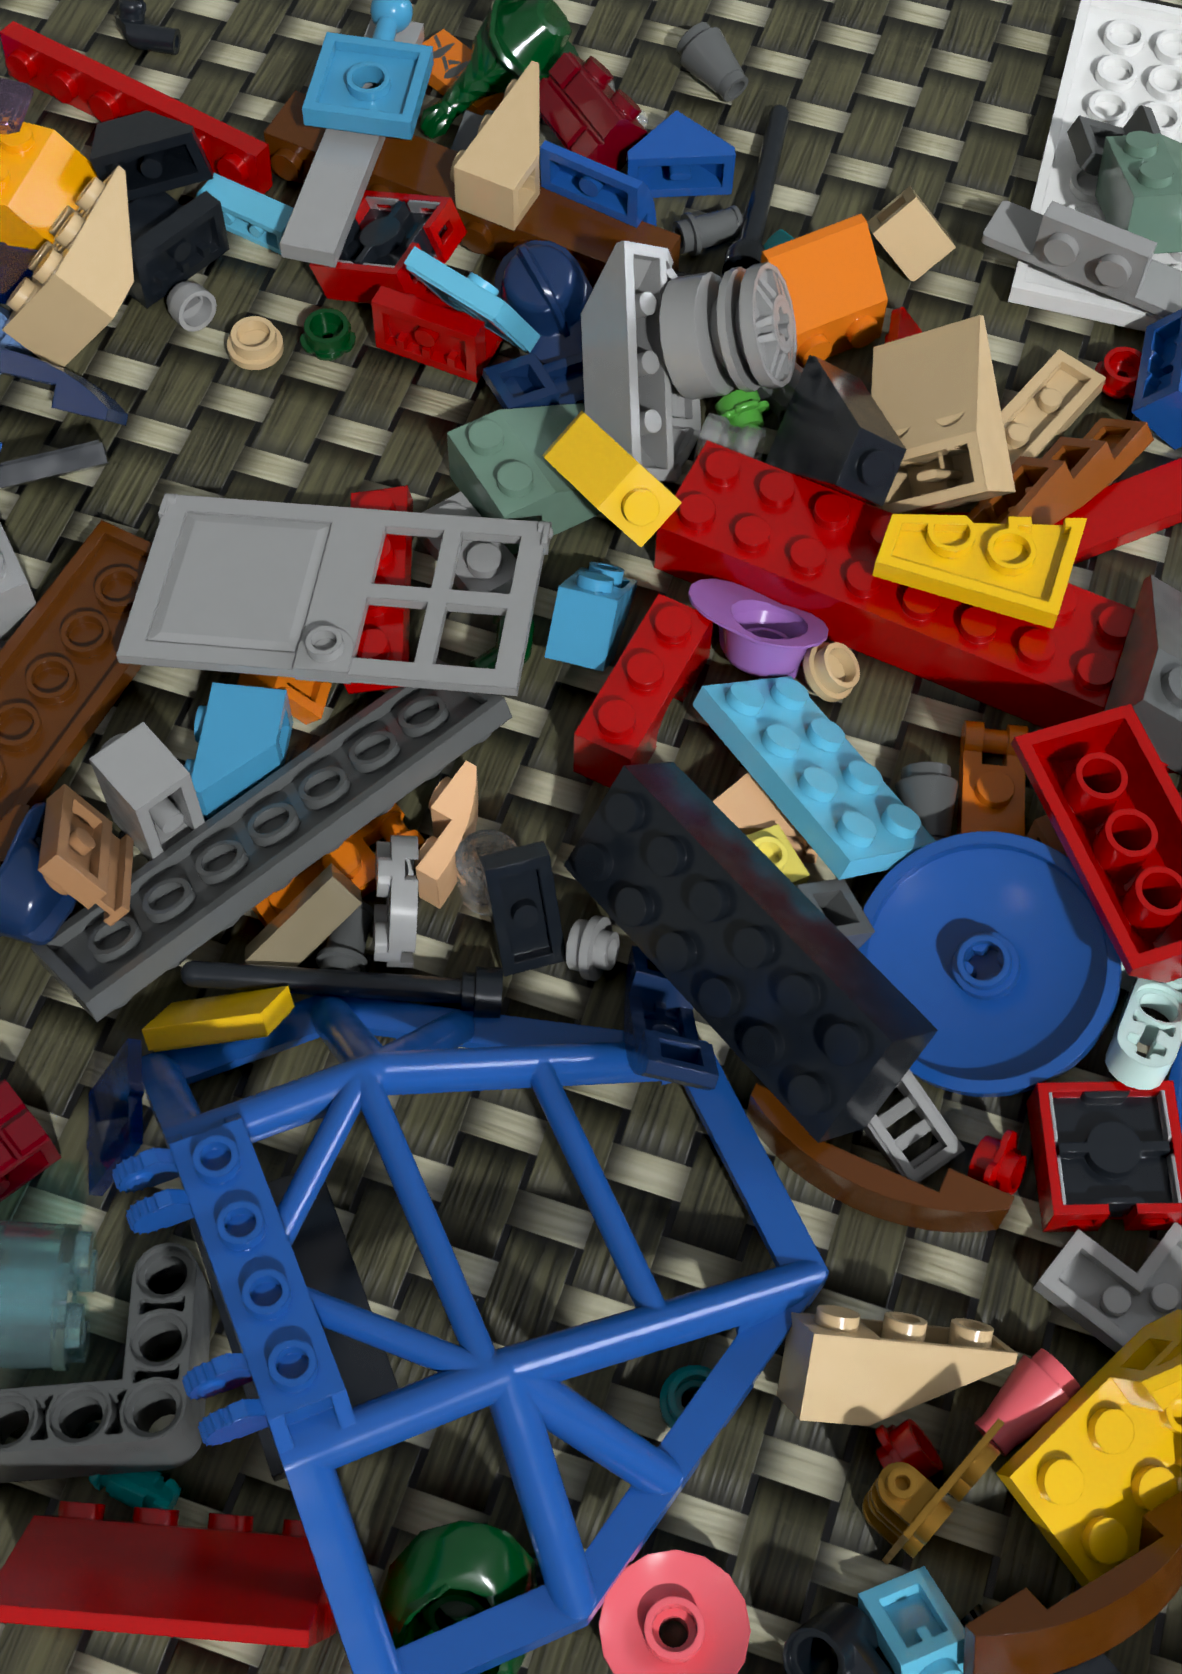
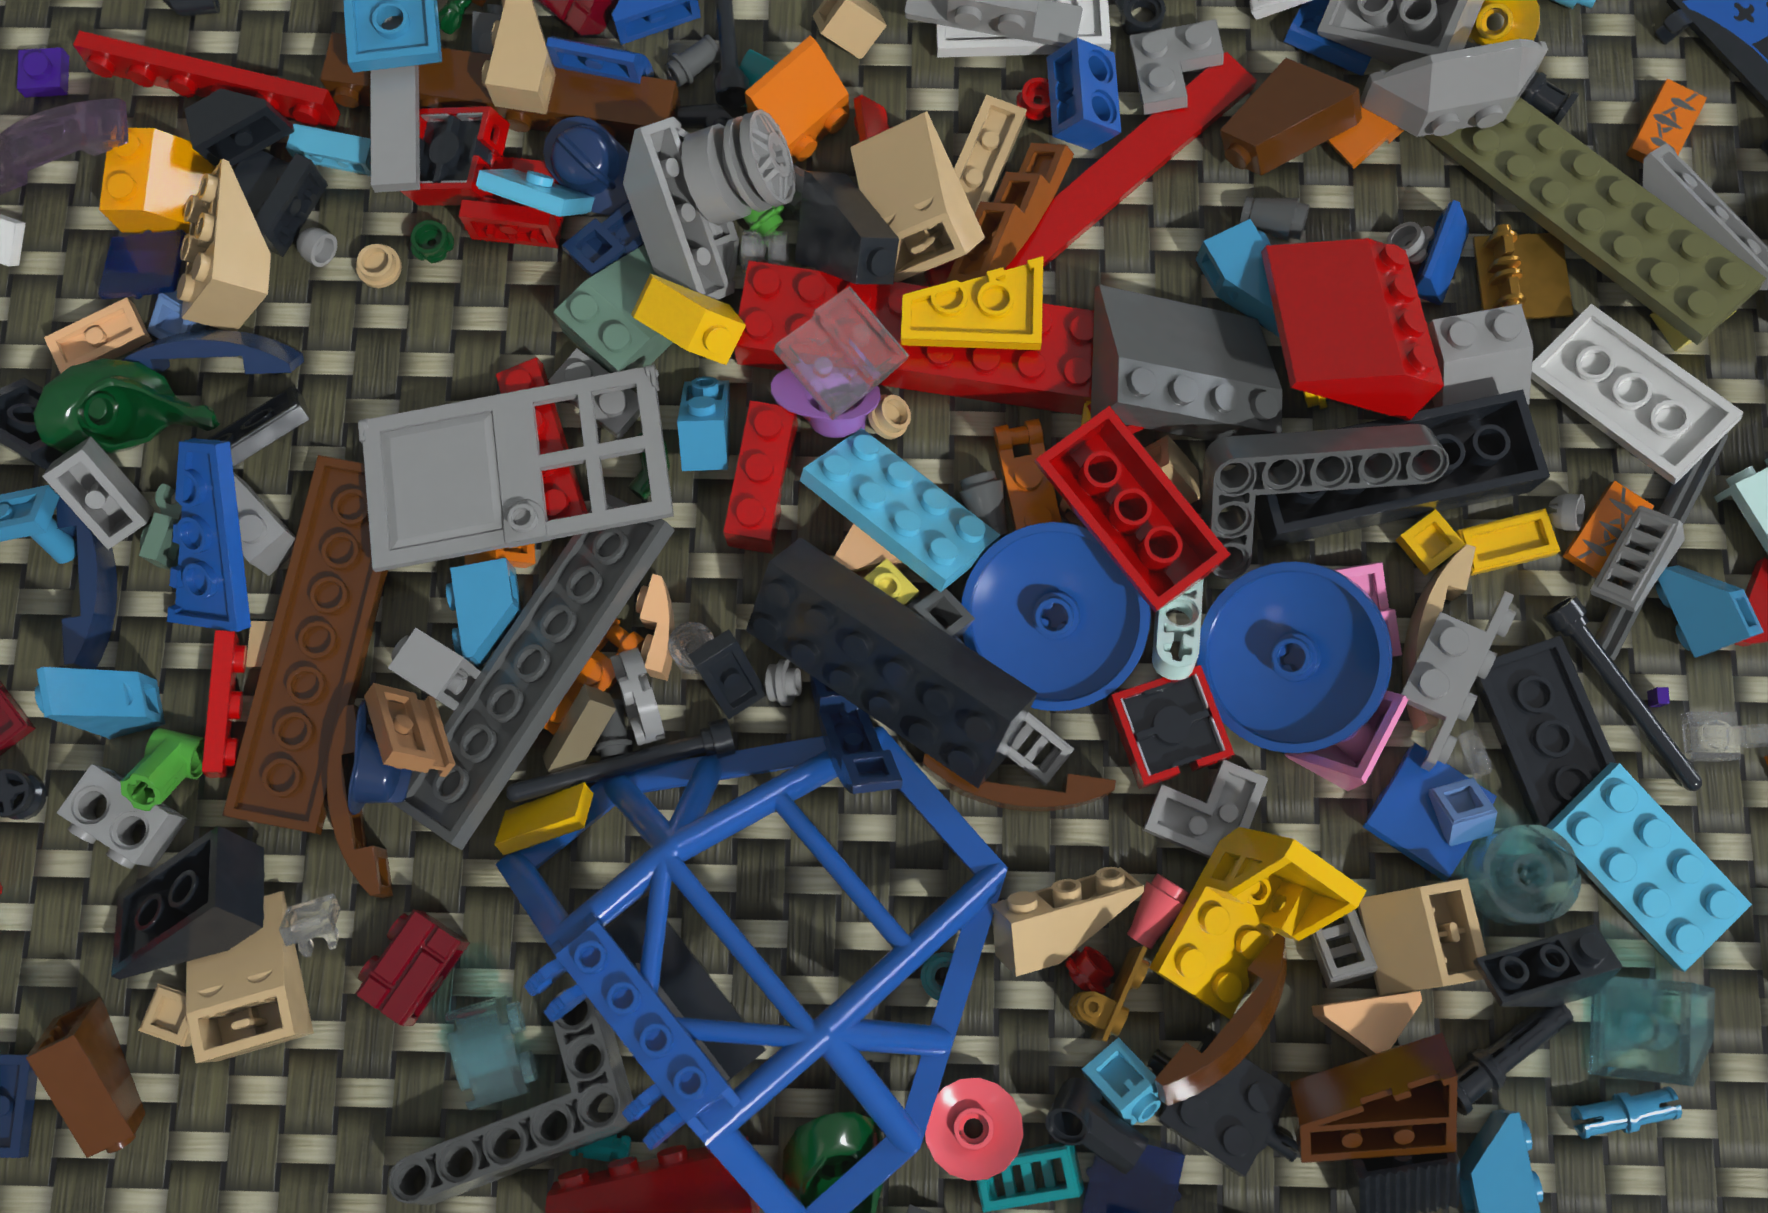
camera: 15 degrees left, 15 degrees up
clear blue piece [86,1038,145,1196] -> none
red plate [968,1129,1027,1195] -> none
none -> clear slope [774,286,909,420]

